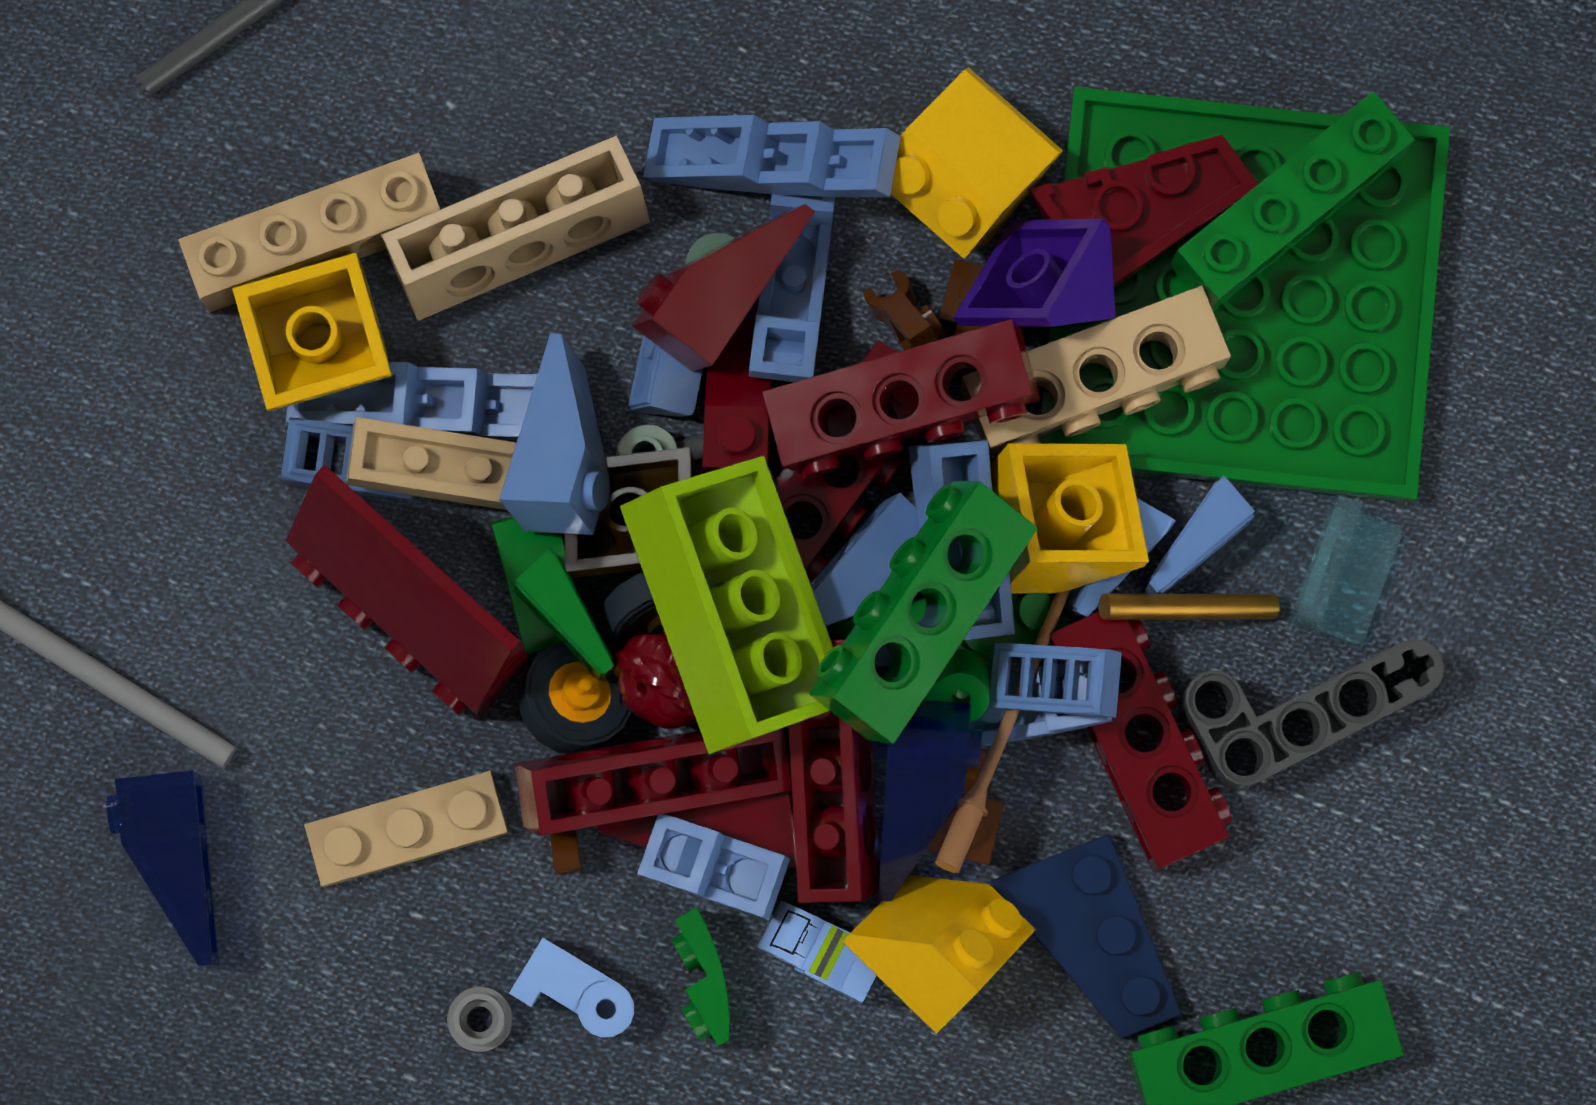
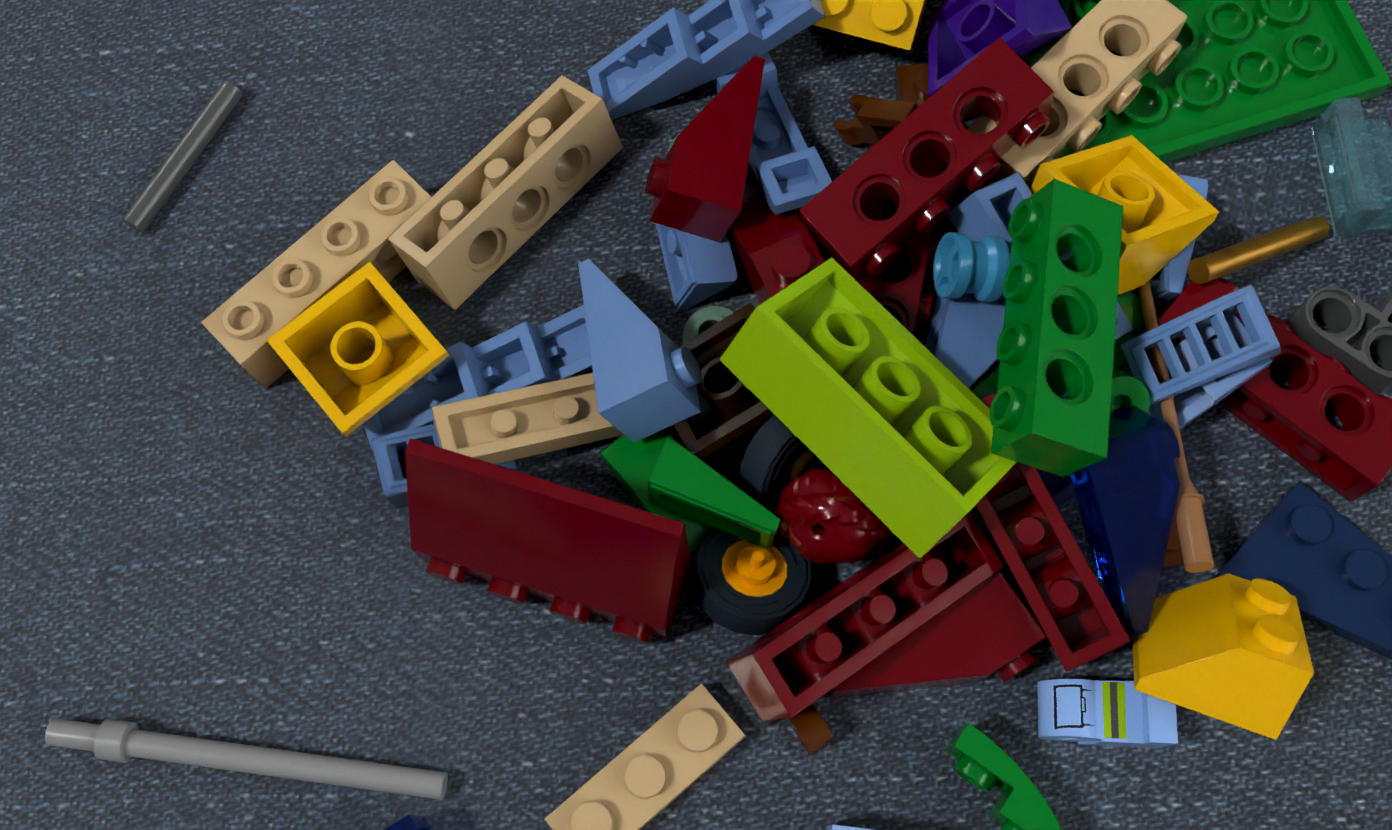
camera: 15 degrees left, 10 degrees down
medium blue slope [637,814,790,921] -> none
medium blue slope [1144,476,1255,594] -> none
none -> dark azure wheel [933,232,1010,302]

